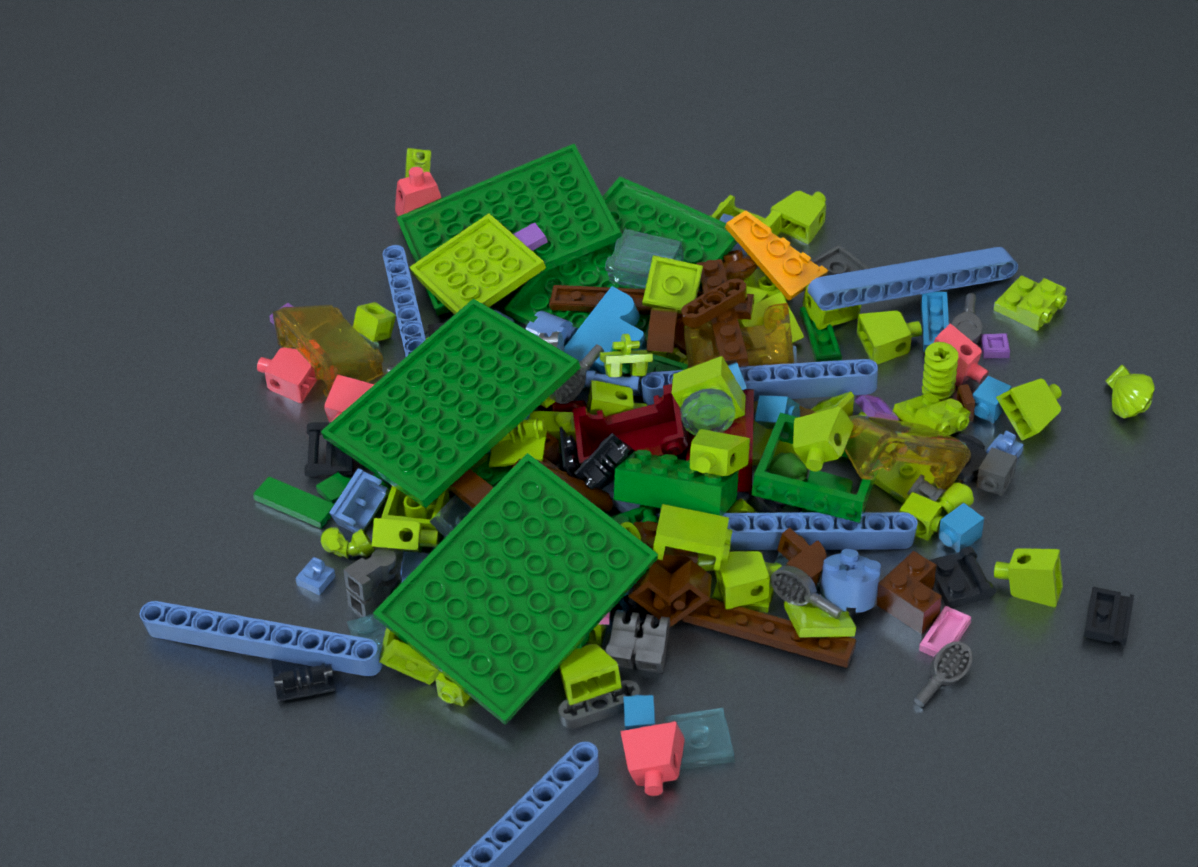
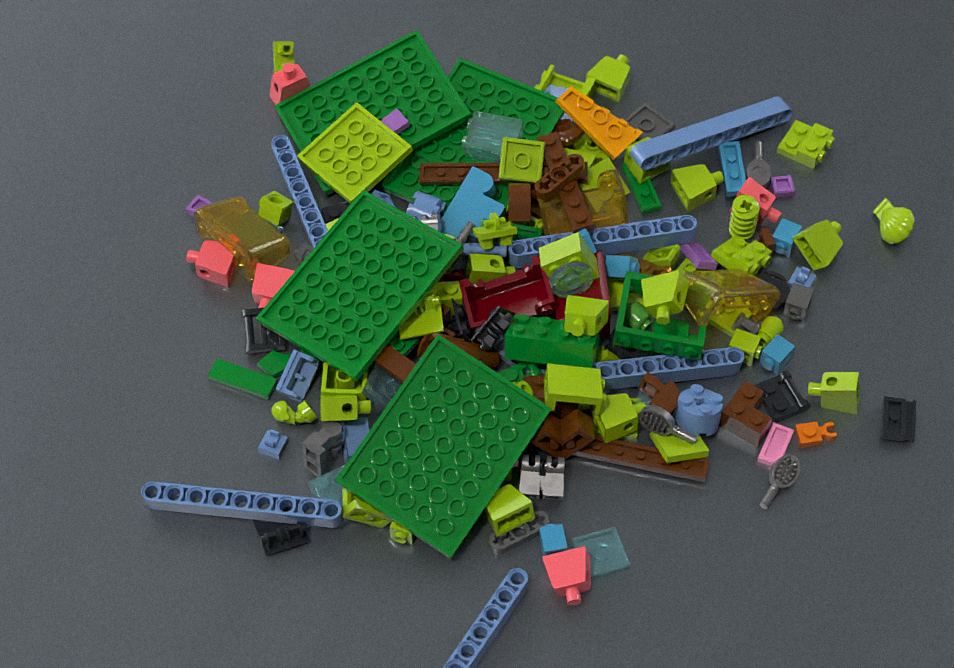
camera: 10 degrees left, 10 degrees up
none -> orange plate [795,422,837,448]

